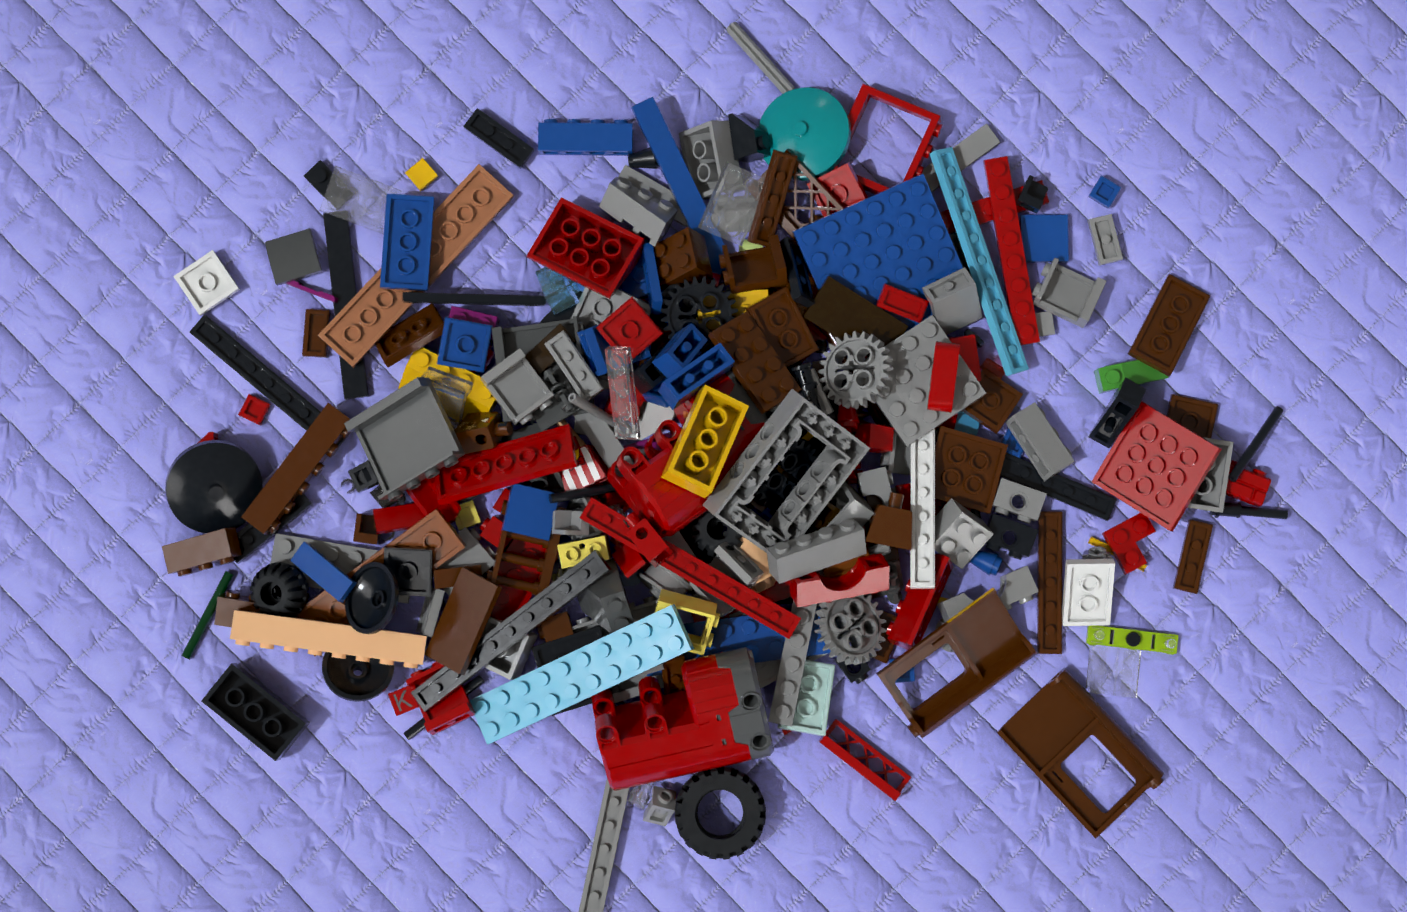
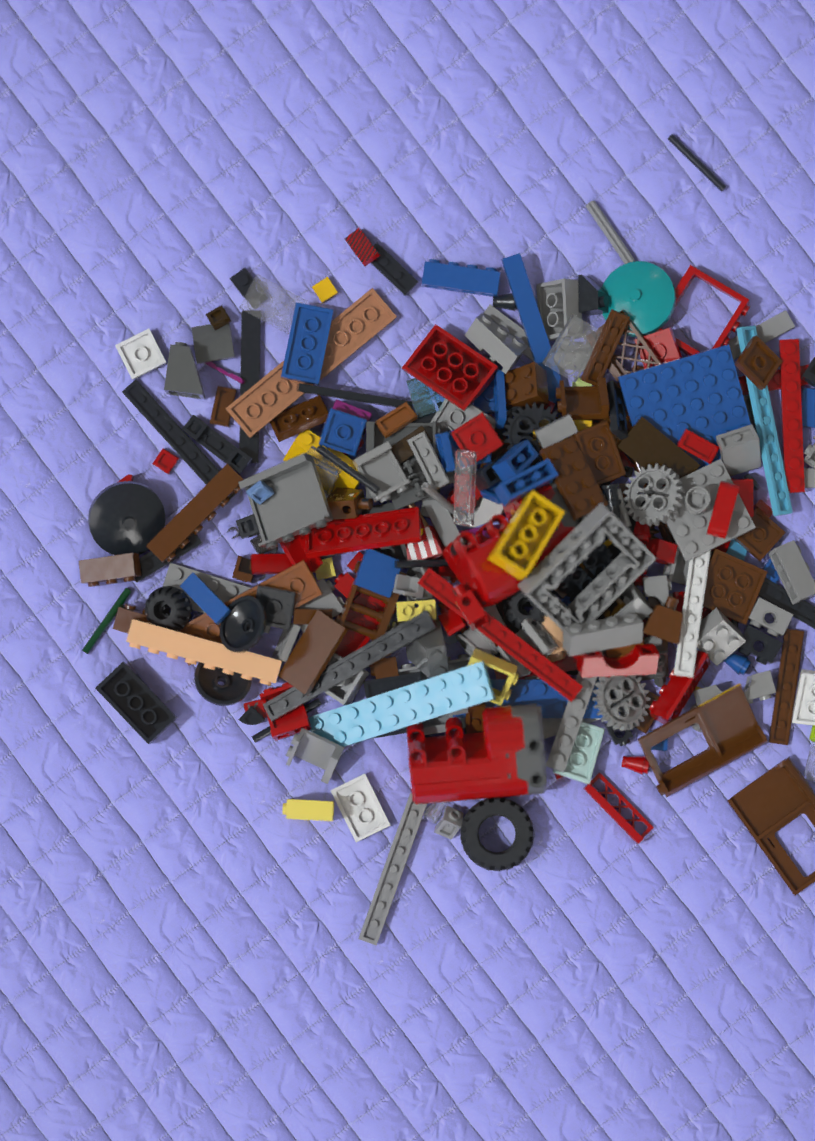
camera: 10 degrees right, 0 degrees up
none -> dark grey slope [164,342,205,400]
none -> black slope [182,414,252,474]
none -> dark brown tile [205,305,231,331]
none -> black tile [238,706,266,725]
none -> medium blue tile [246,480,274,505]
none -> light yellow window [282,799,334,821]
none -> light grey panel [286,728,344,784]
none -> black piece [316,445,380,494]
none -> white plate [330,774,391,842]
none -> tile [344,228,380,267]
none -> dark orange tile [375,402,418,438]
none -> light grey tile [534,414,578,448]
none -> red cone [621,756,650,775]
none -> light grey wheel [684,486,710,515]
none -> reddish brown plate [734,335,782,390]

